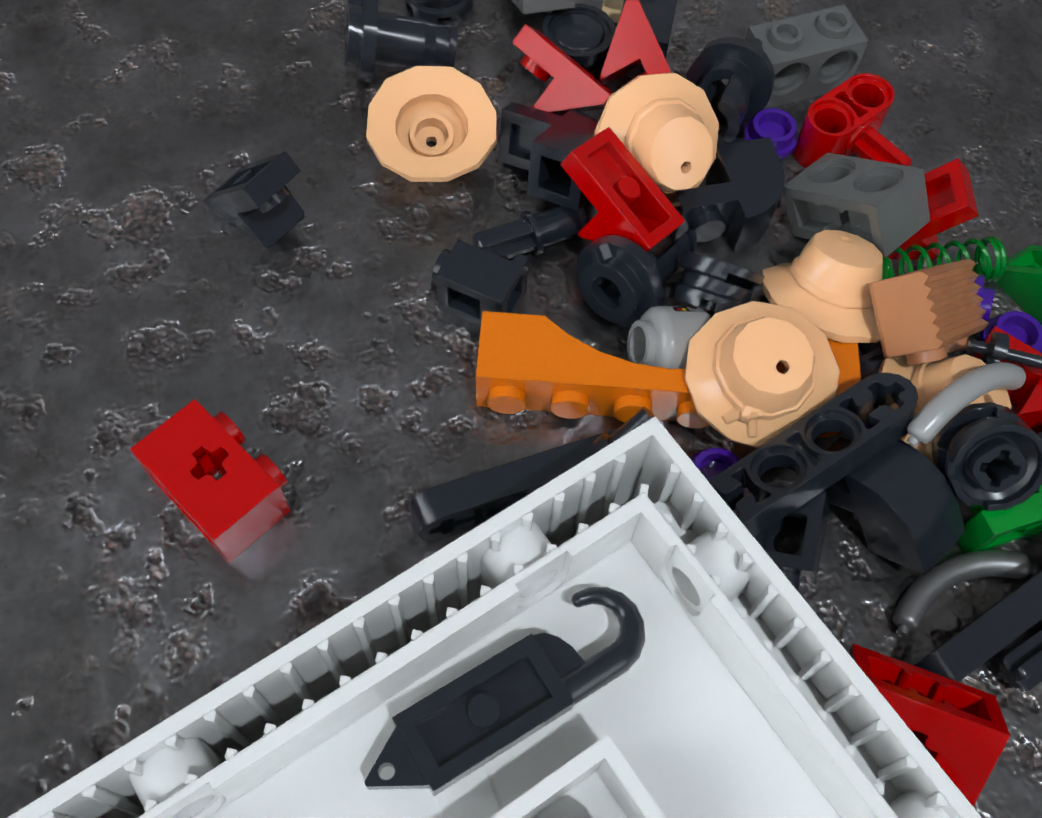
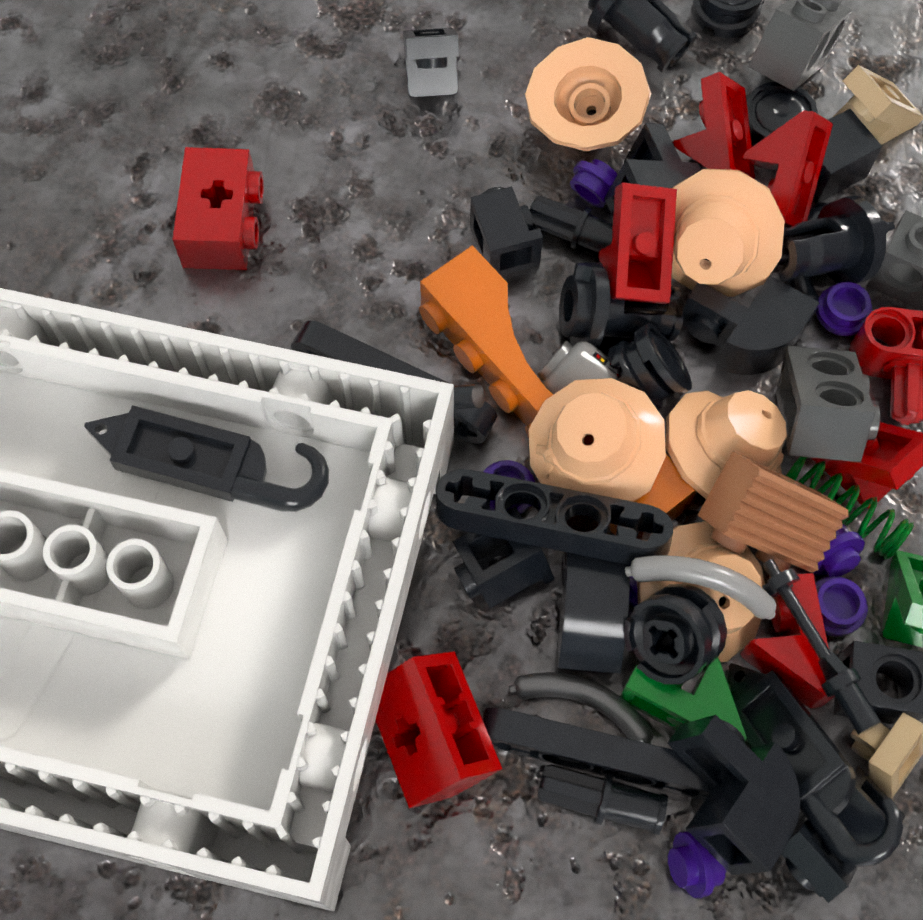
camera: 50 degrees right, 5 degrees up
none -> dark purple plate [570,159,617,208]

